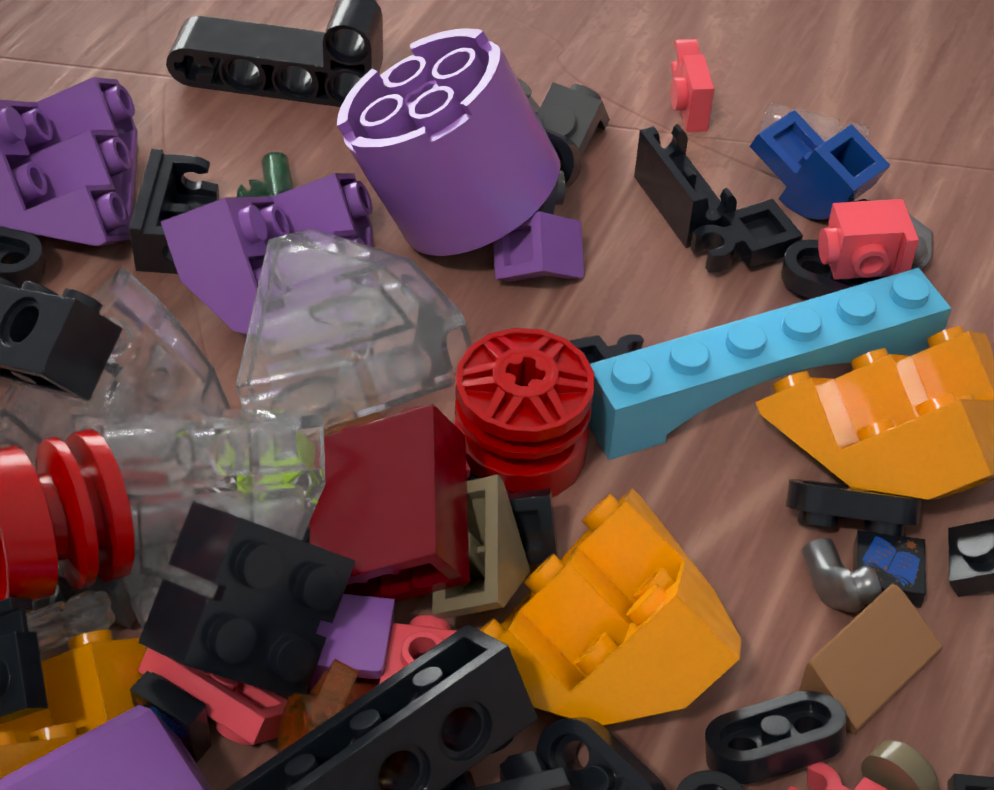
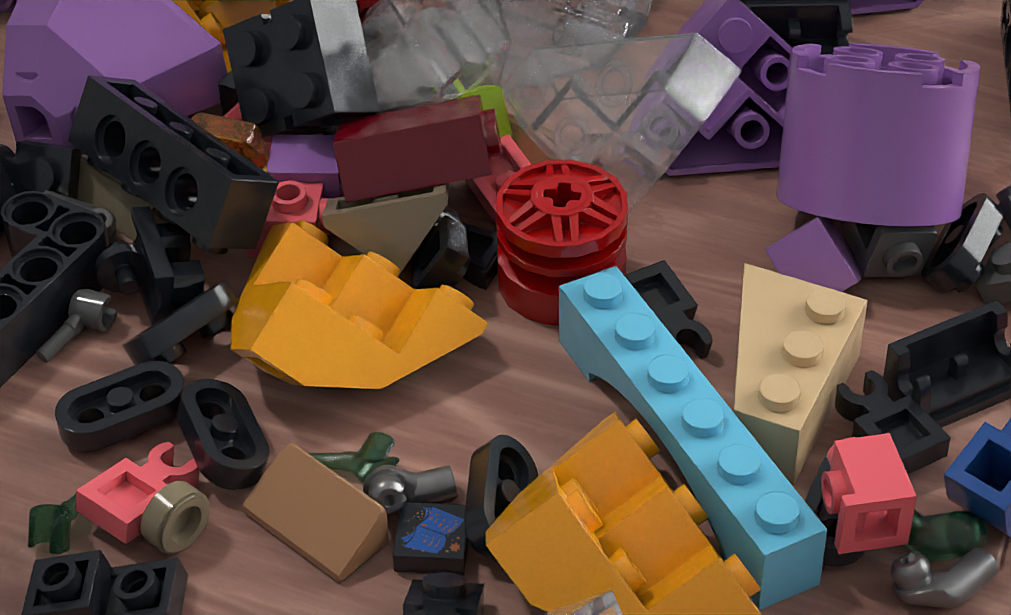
camera: 90 degrees right, 5 degrees down
none -> clear green hand [308,432,400,483]
none -> tan wedge [733,263,867,486]

